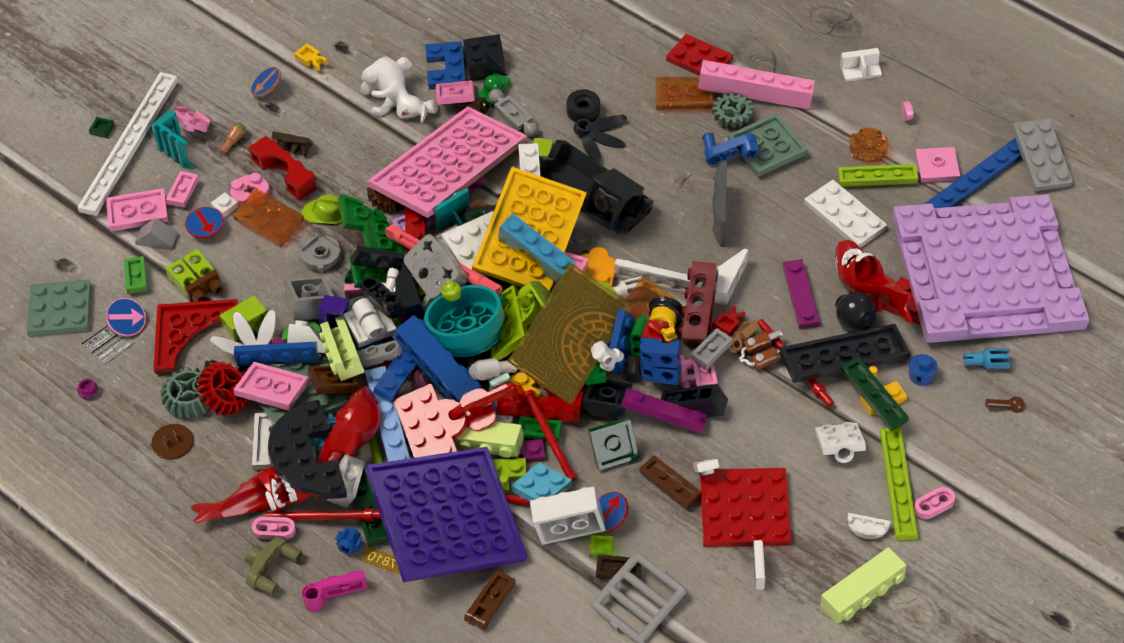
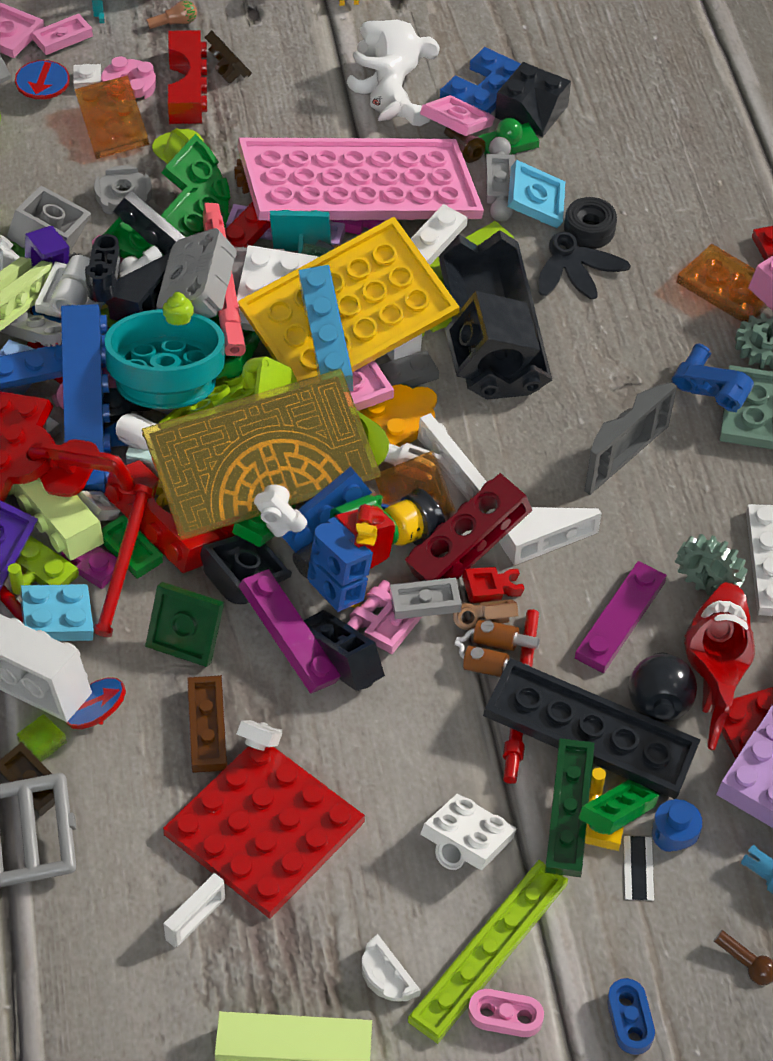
camera: 35 degrees right, 0 degrees up
none -> medium azure plate [508,160,566,228]
none -> green plate [578,780,659,835]
none -> blue plate [607,978,655,1055]
none -> sticker [624,836,654,901]
none -> sand green gear [675,534,748,596]

